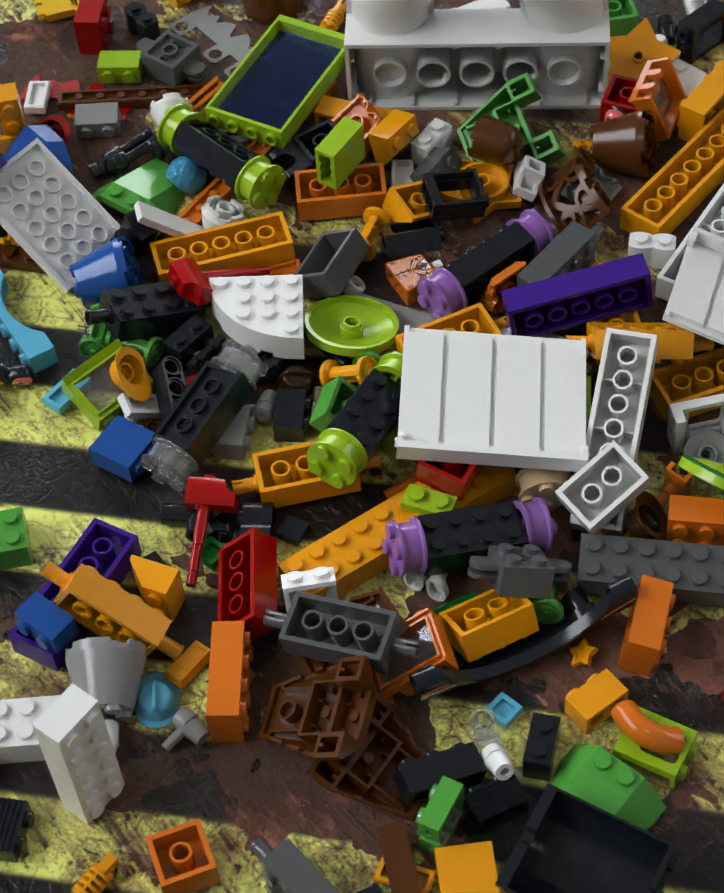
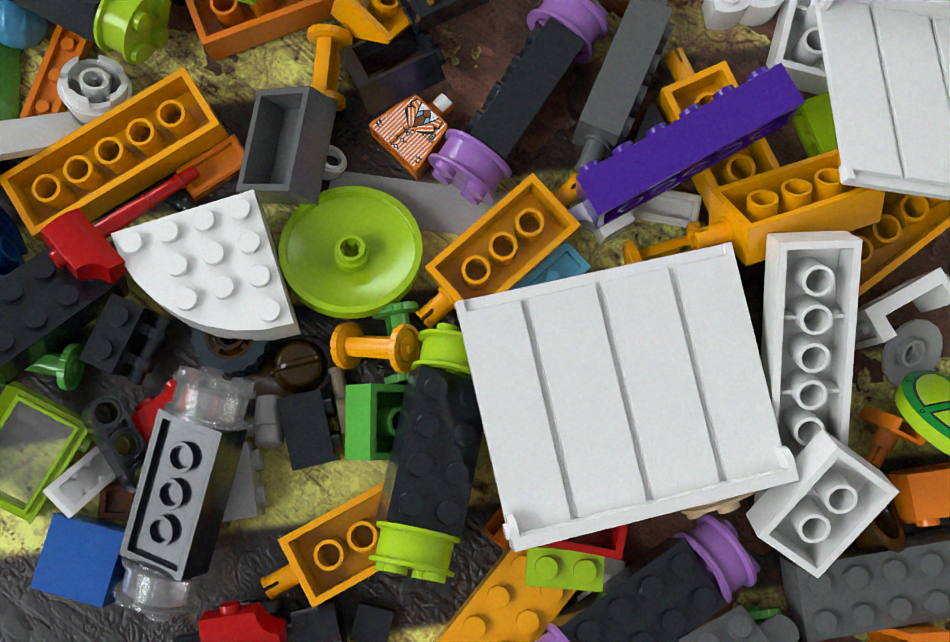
camera: 20 degrees left, 30 degrees up
light orange piece [110,346,152,402] -> none
orange slope [480,261,526,314] -> none

